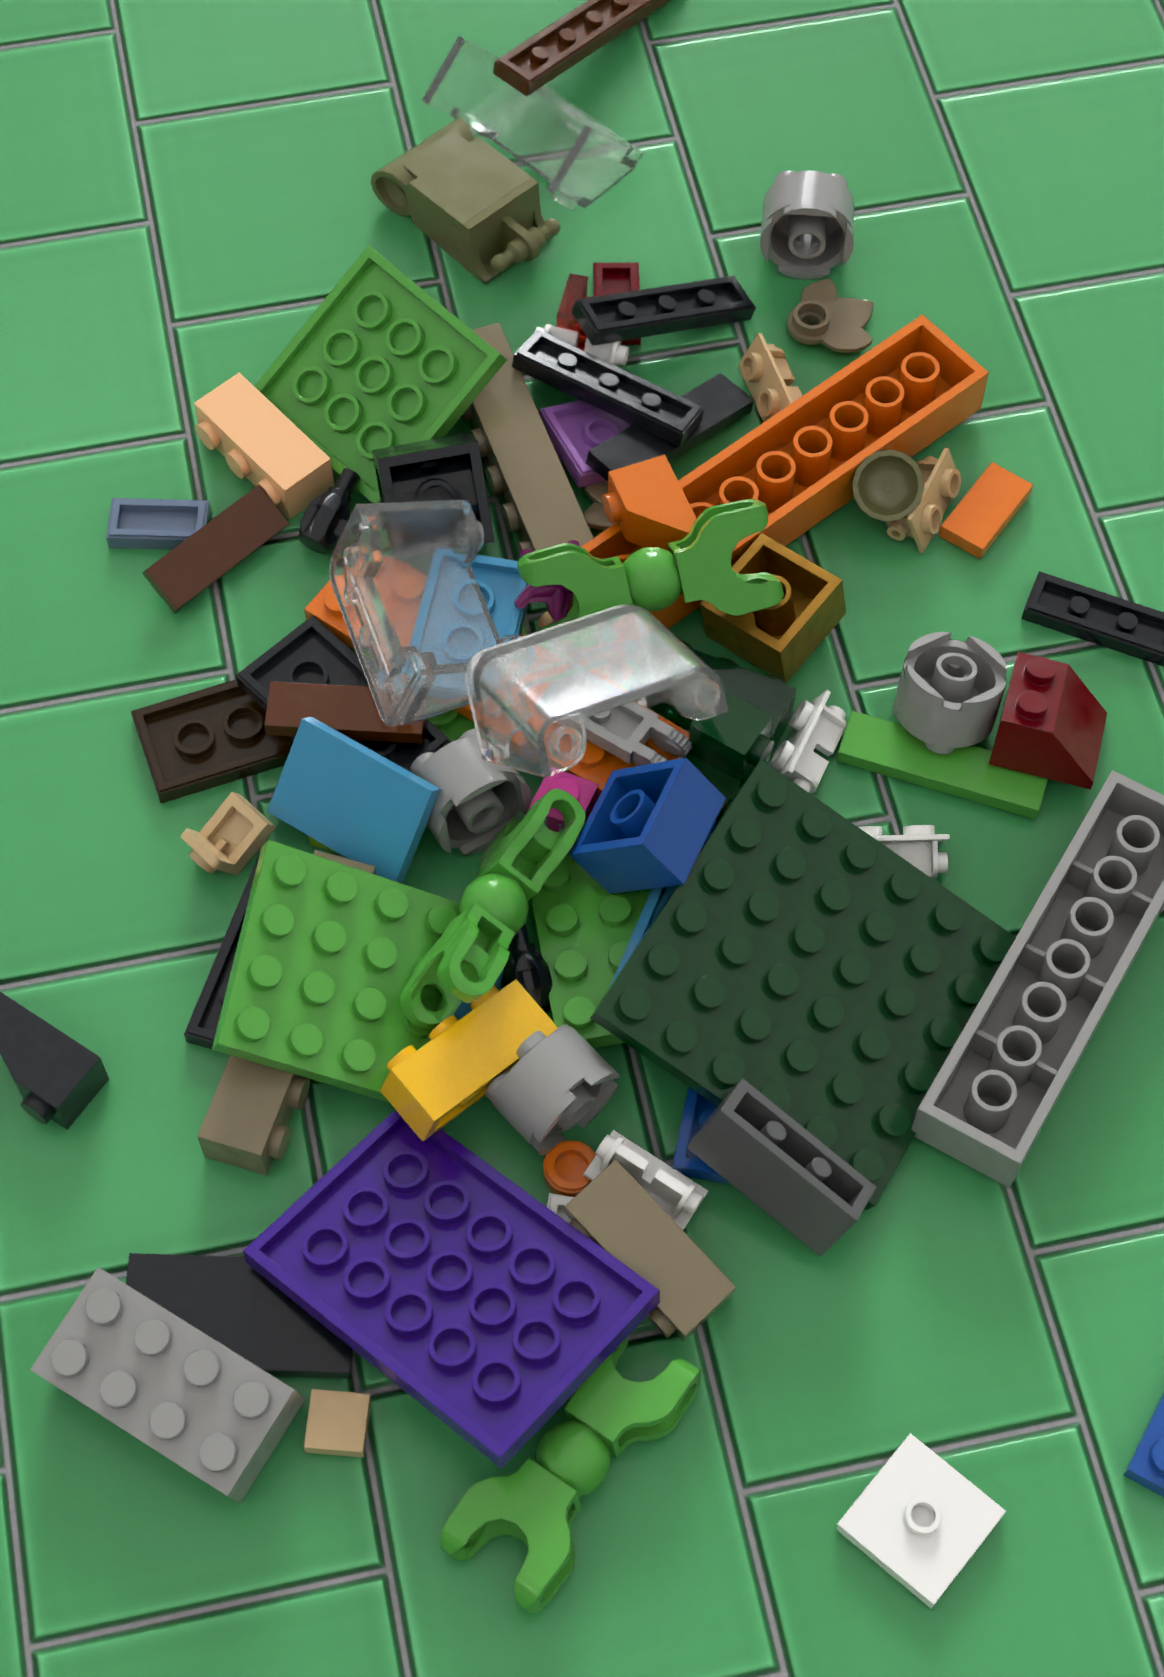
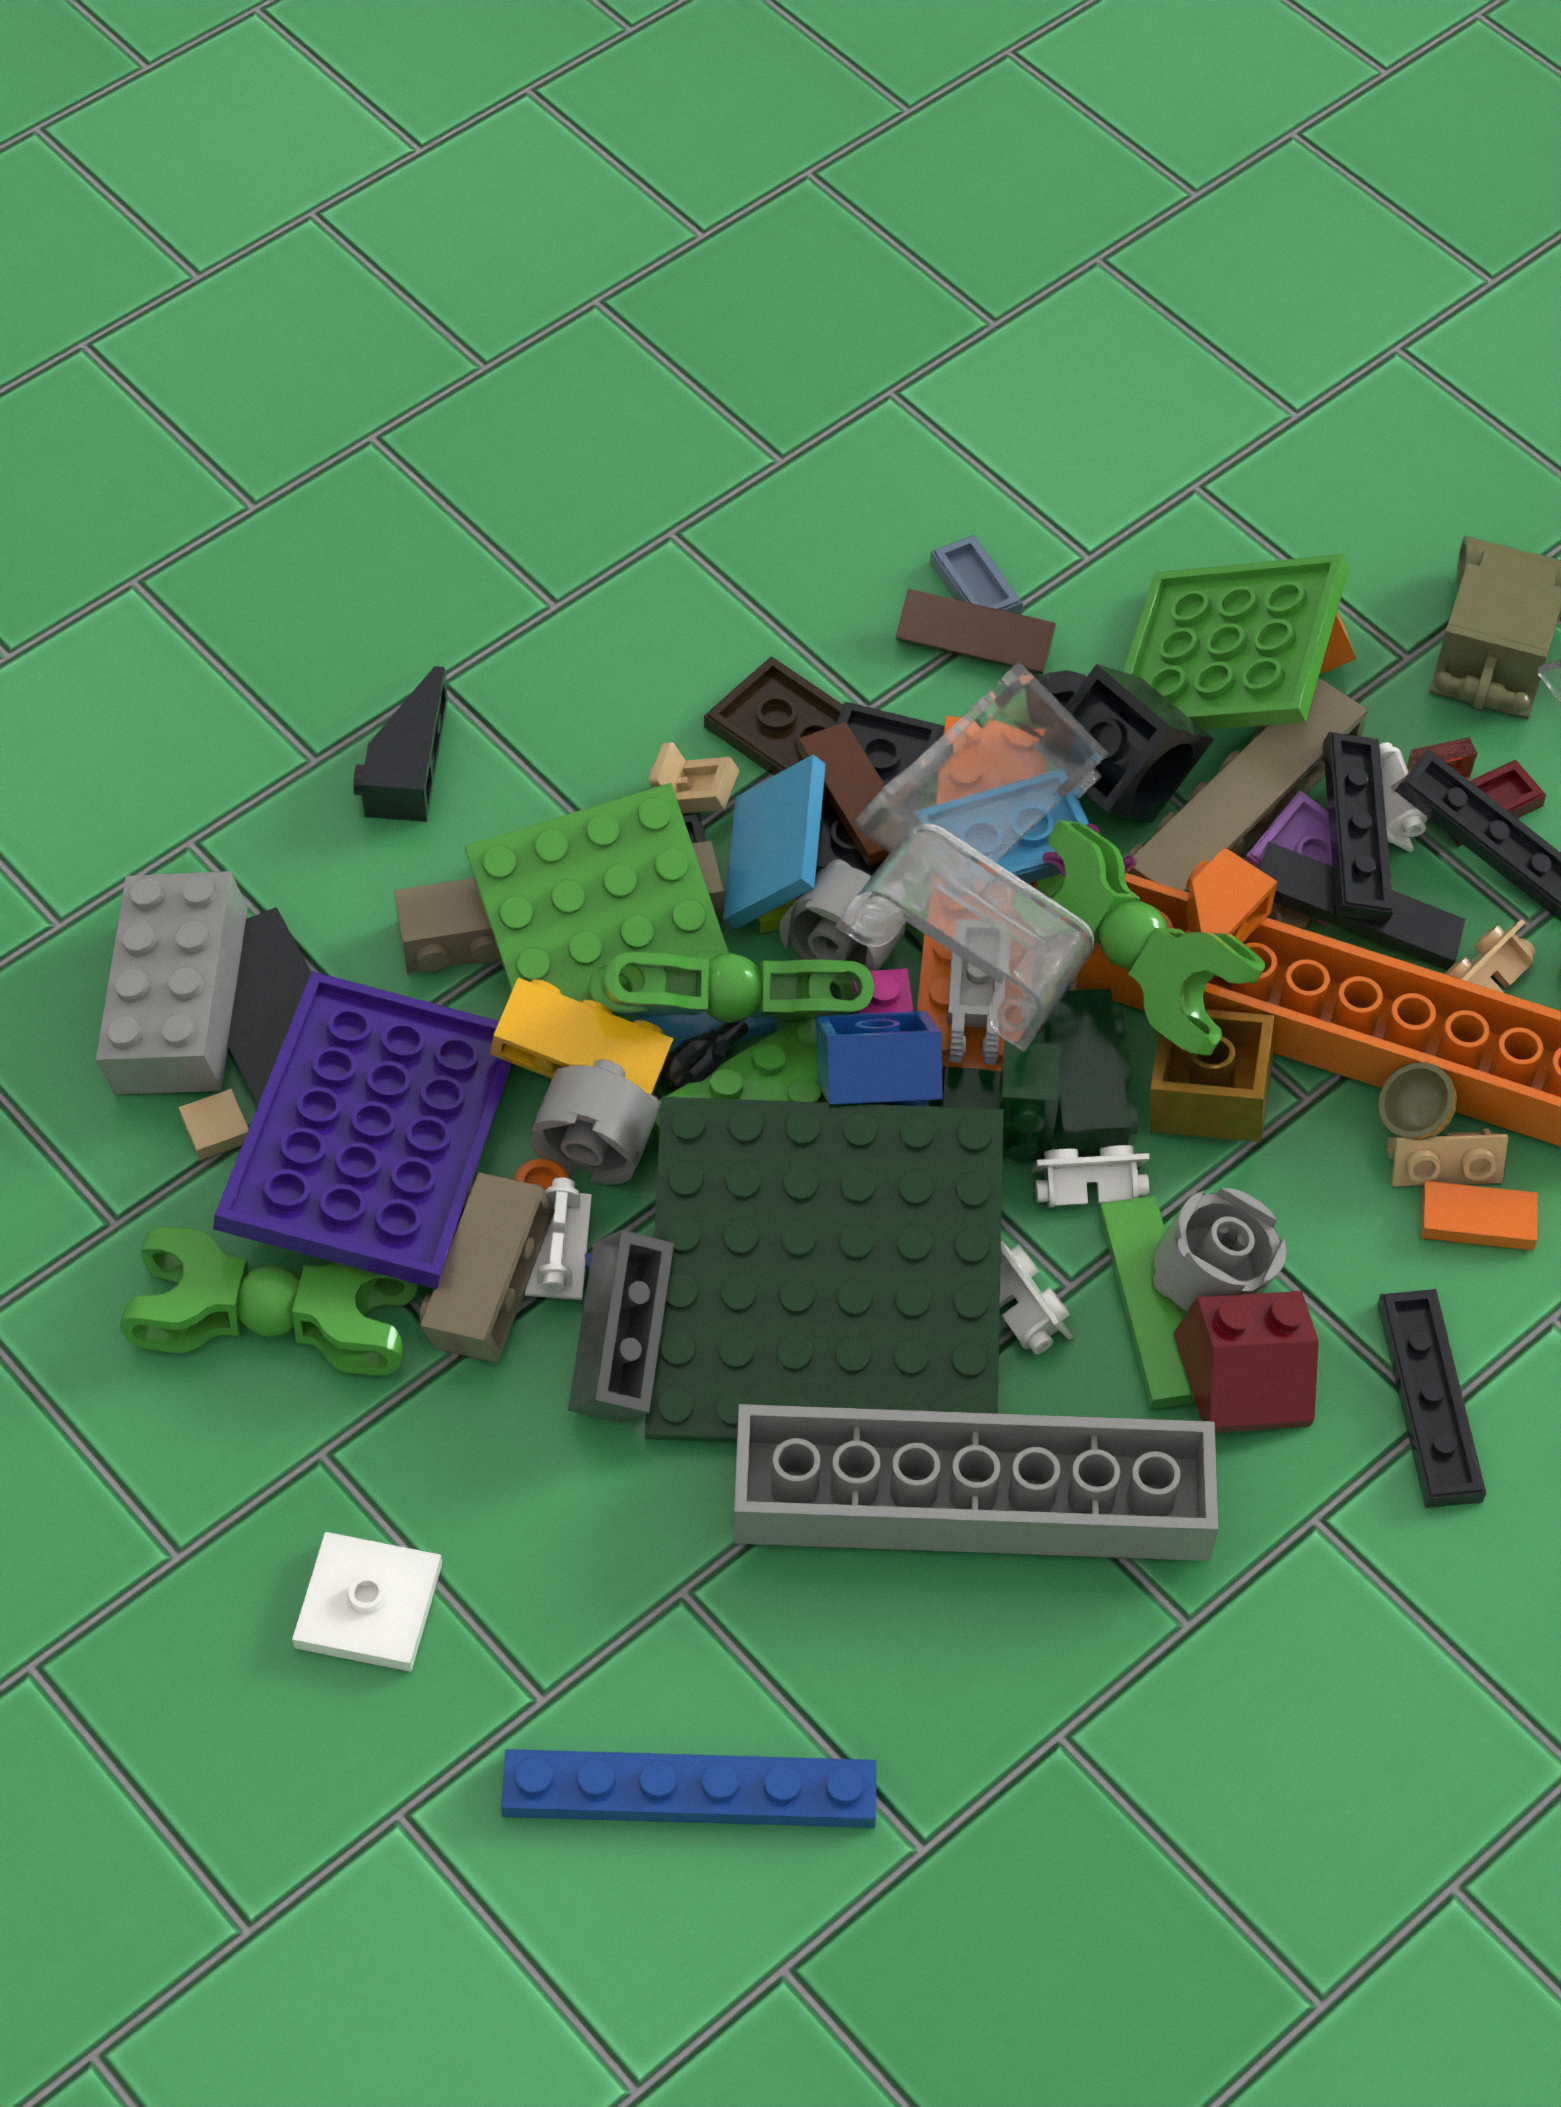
camera: 60 degrees right, 5 degrees down
light nougat brick [194,372,334,519] -> none

